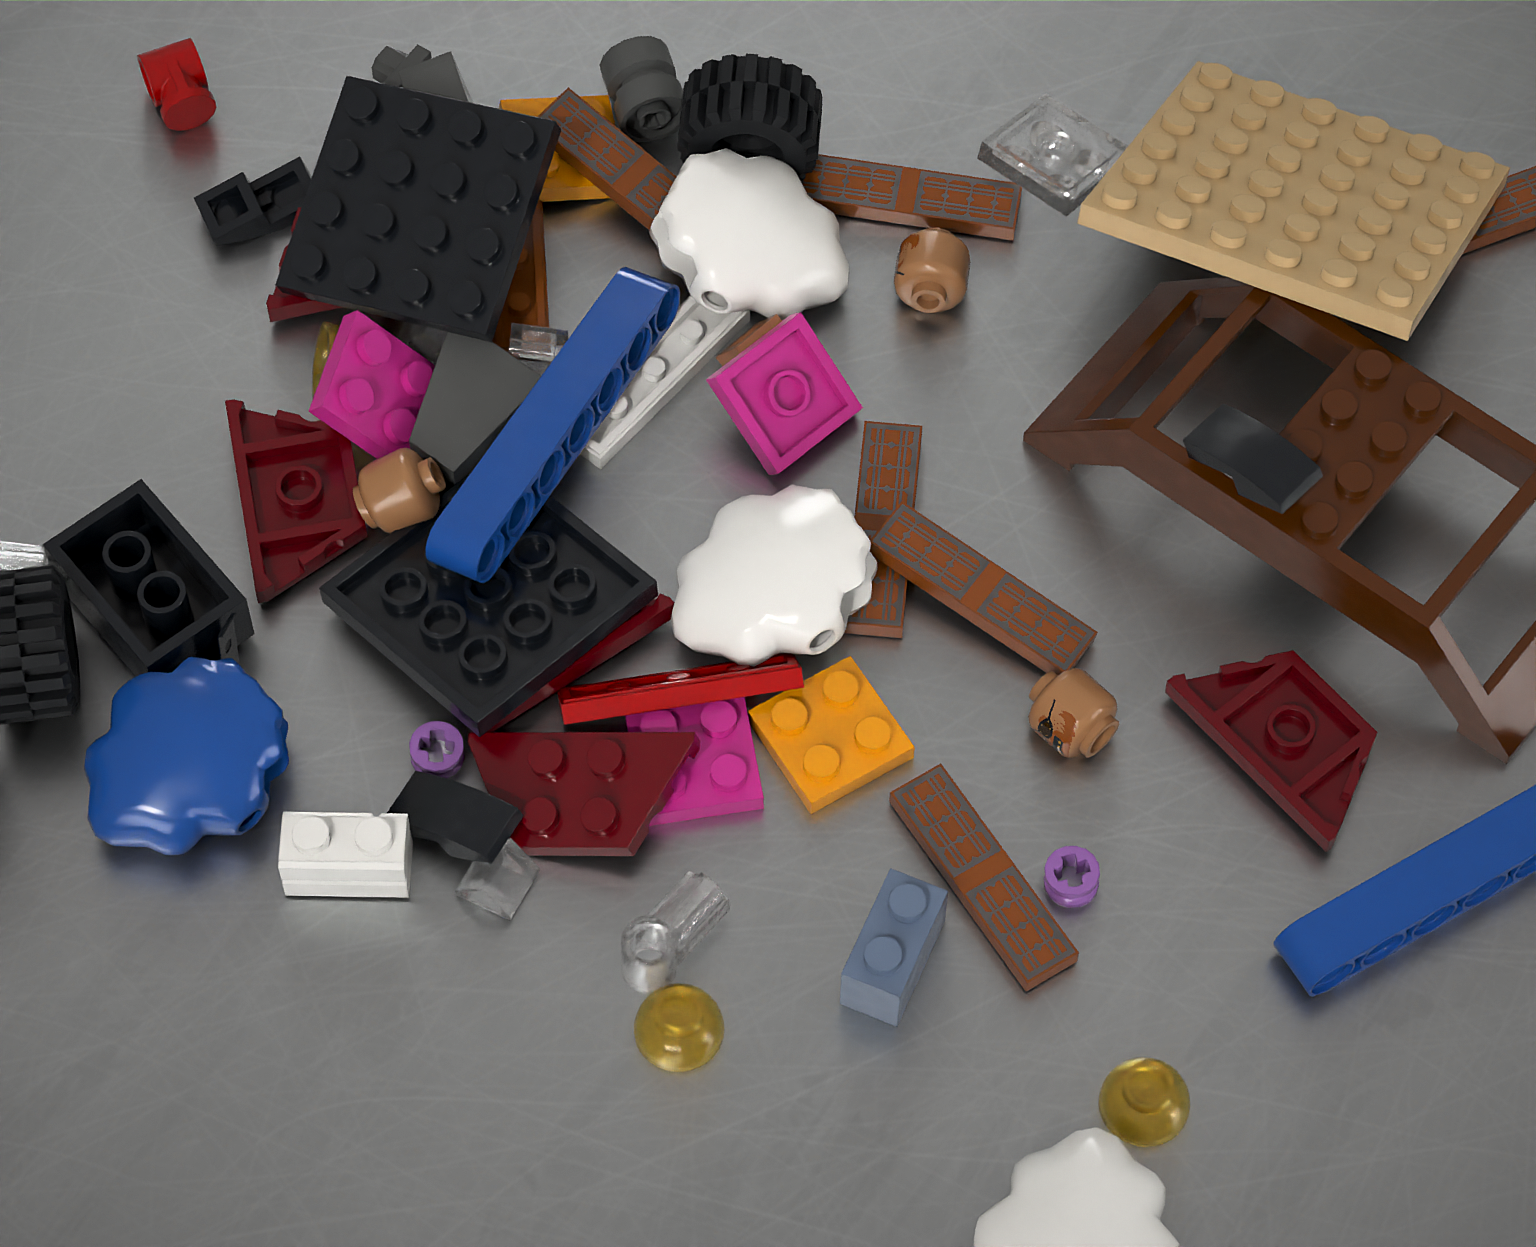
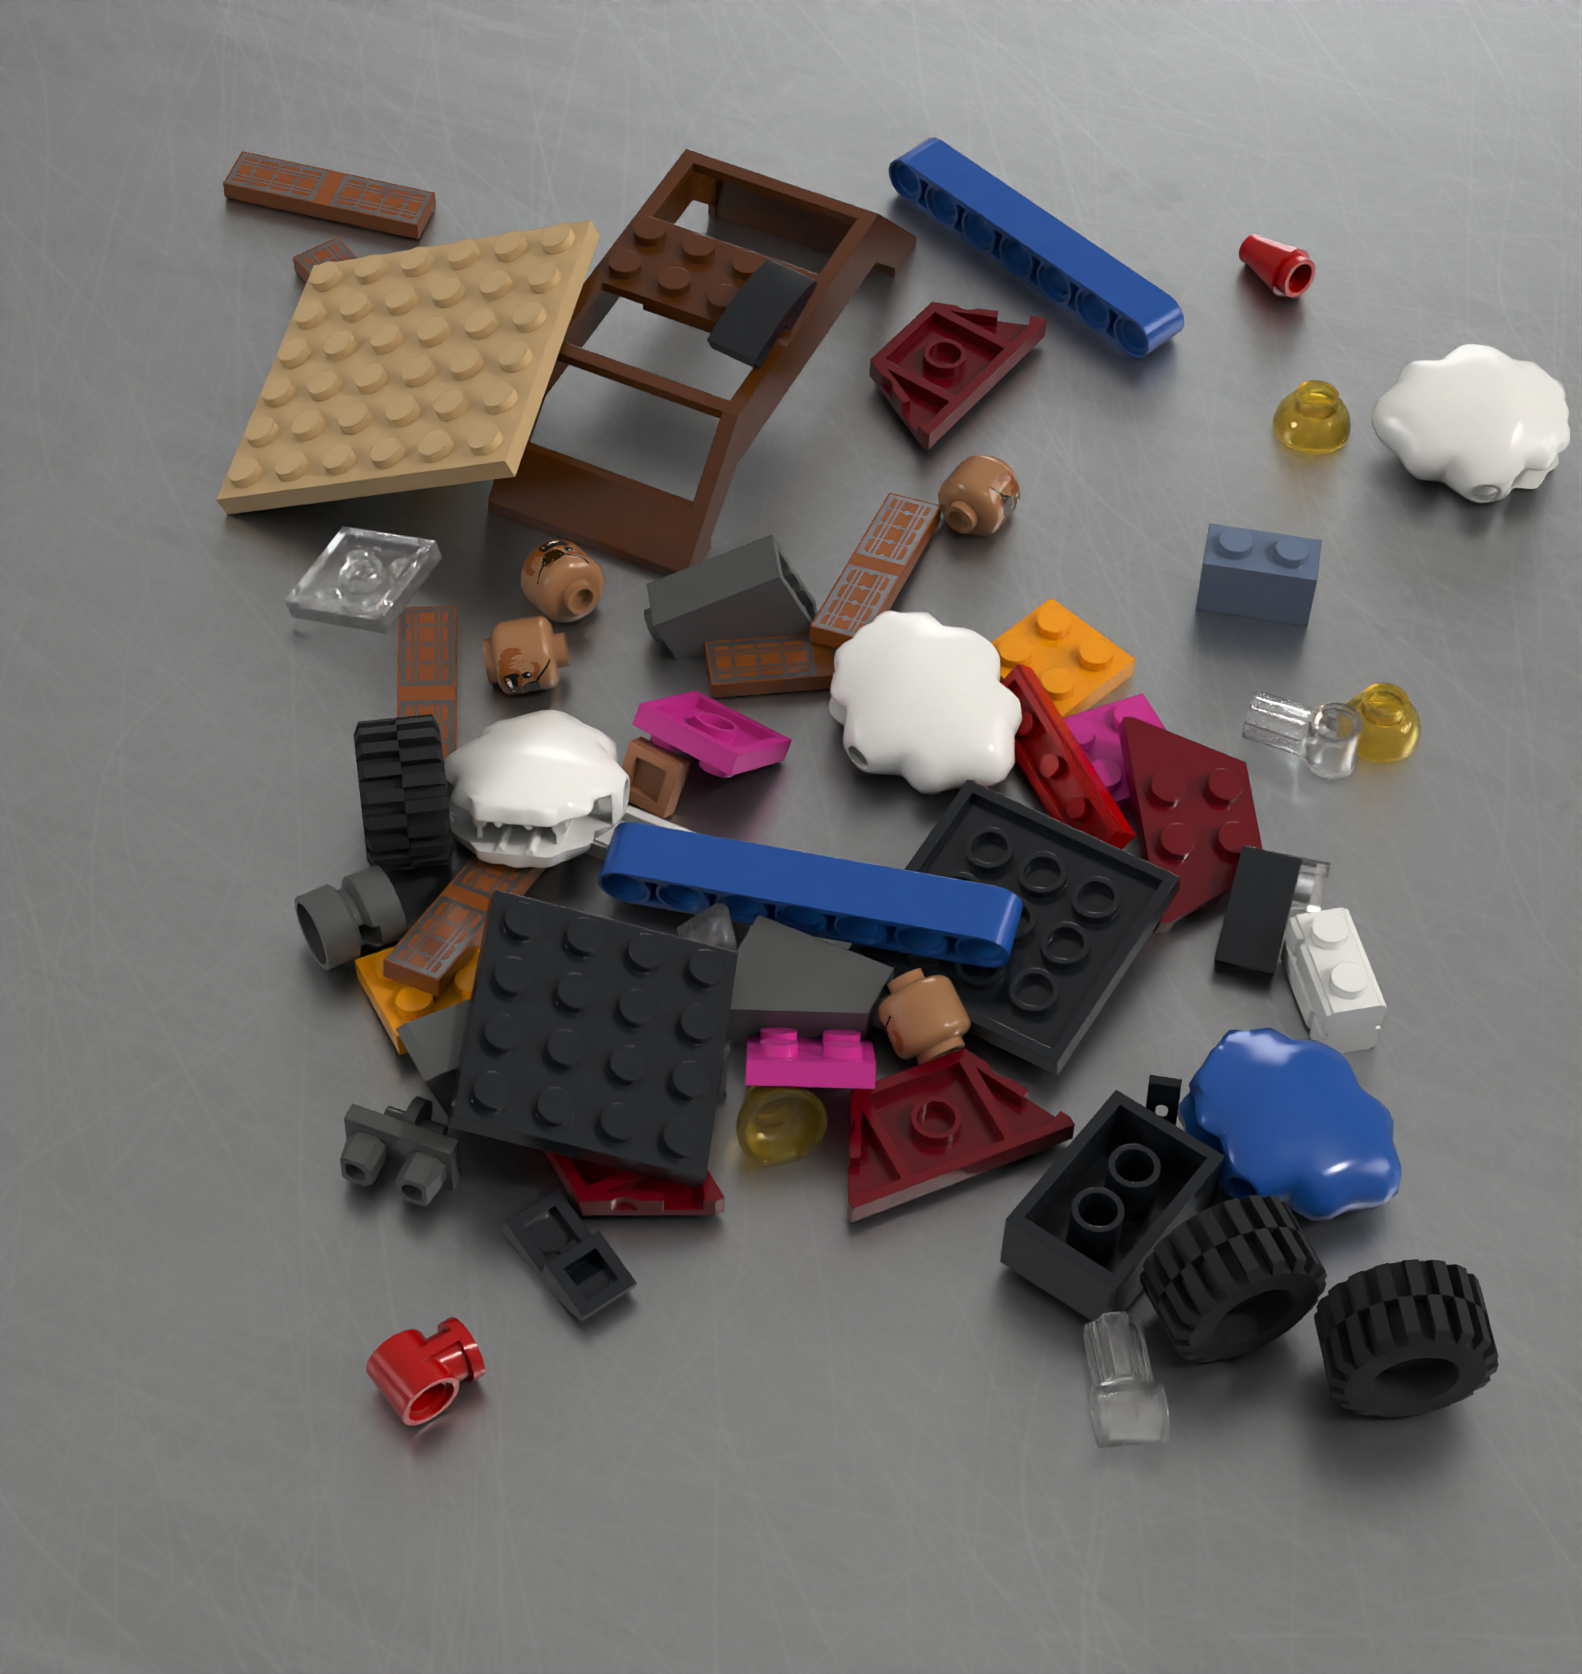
camera: 105 degrees left, 10 degrees down
medium lavender bush [409,721,465,778] -> none
dark orange tile [889,763,1079,992] -> none
medium lavender bush [1044,846,1100,908] -> none
none -> medium nougat head [520,539,605,624]
none -> dark grey slope [644,535,818,659]
none -> red cone [1239,234,1315,298]

